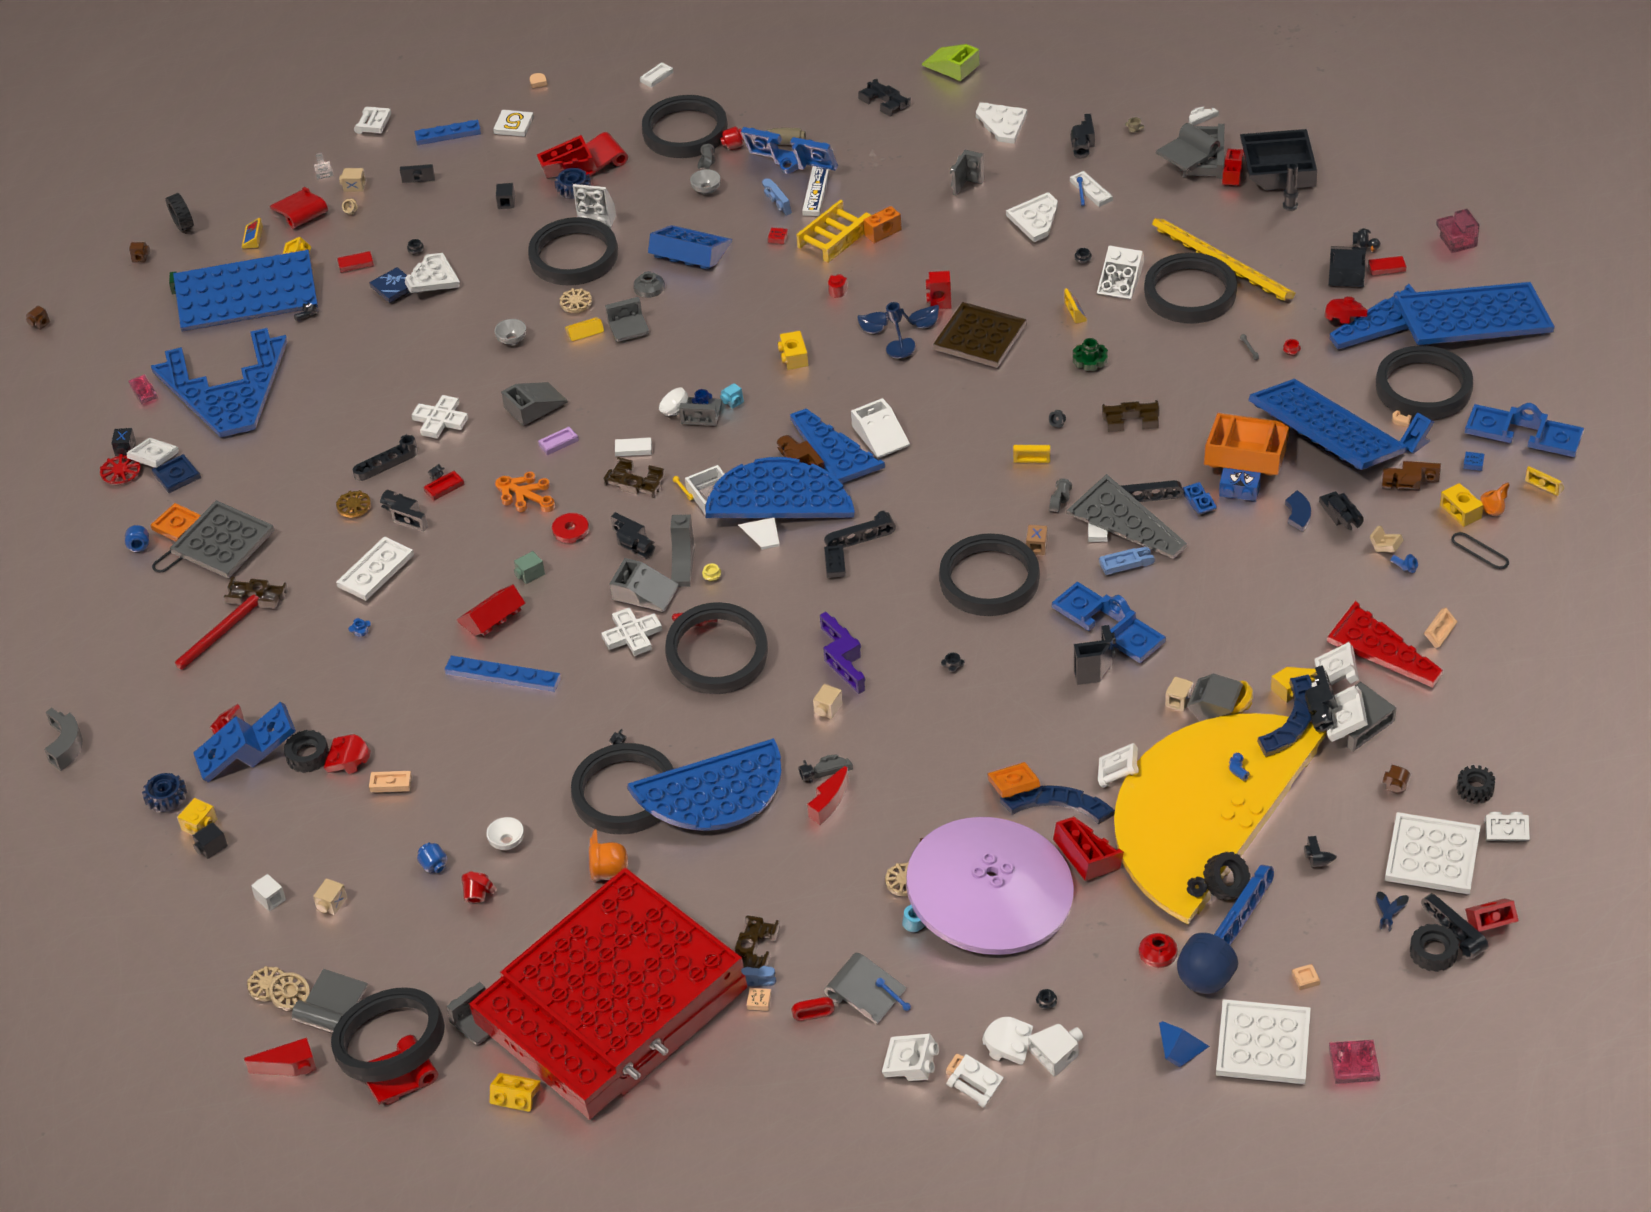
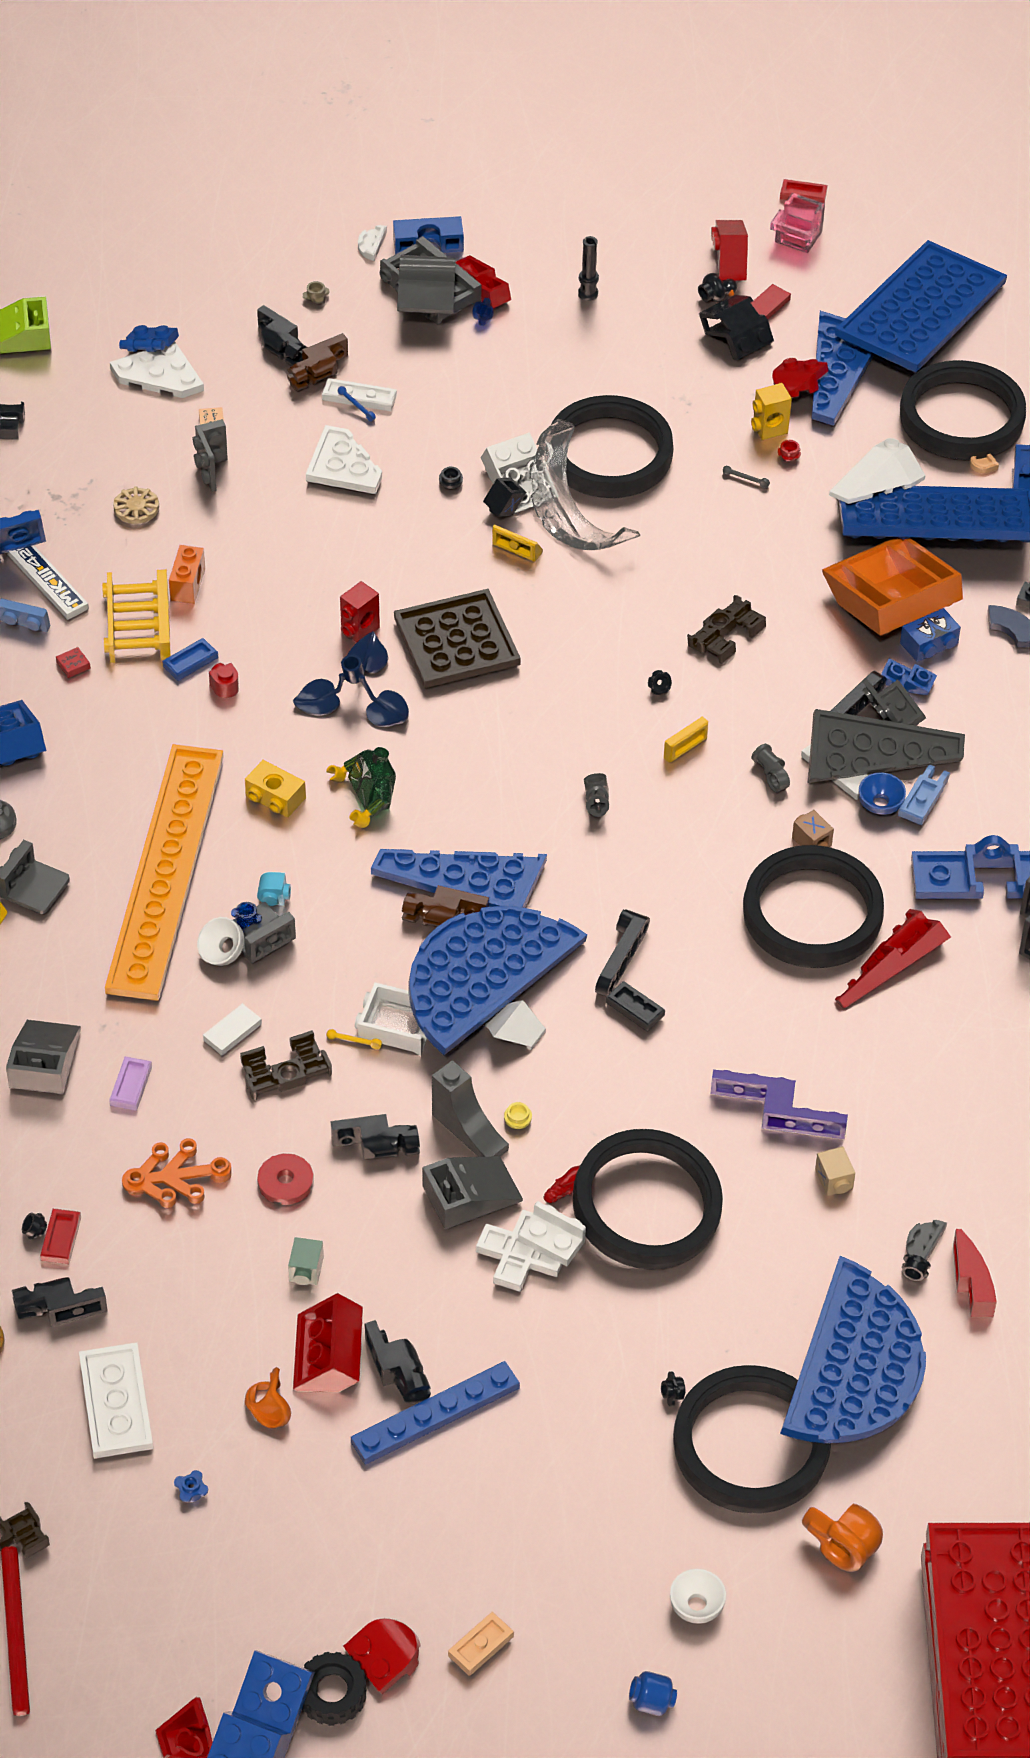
camera: 50 degrees left, 5 degrees up
red piece [462,871,497,904] -> none
white slope [851,398,910,458] -> none
black plate [941,652,965,672] -> none
dark green plant [1073,338,1108,371] -> none
yellow plate [1152,218,1296,301] -> none
black slope [1240,129,1317,190] -> none
none -> light orange plate [105,744,224,1001]
none -> tan wheel [113,486,159,524]
none -> blue plate [119,325,179,352]
none -> blue tile [162,638,219,681]
none -> light nougat tile [199,407,224,424]
none -> orange piece [245,1367,291,1428]
none -> reddish brown plate [287,333,348,391]
none -> clear green torso [326,747,396,828]
none -> black plate [365,1320,431,1404]
none -> blue arch [393,216,464,255]
none -> clear blue plate [472,298,494,326]
none -> black brick [483,477,527,517]
none -> white bracket [518,1201,586,1266]
none -> clear windscreen [529,419,641,550]
none -> dark grey connector [584,773,609,817]
none -> red wedge [711,220,748,280]
none -> yellow brick [751,383,792,440]
none -> red tile [780,179,828,206]
none -> white wedge [829,438,926,504]
none -> red wedge [835,909,951,1008]
none -> blue piece [858,772,906,815]
none -> dark grey bracket [862,677,926,726]

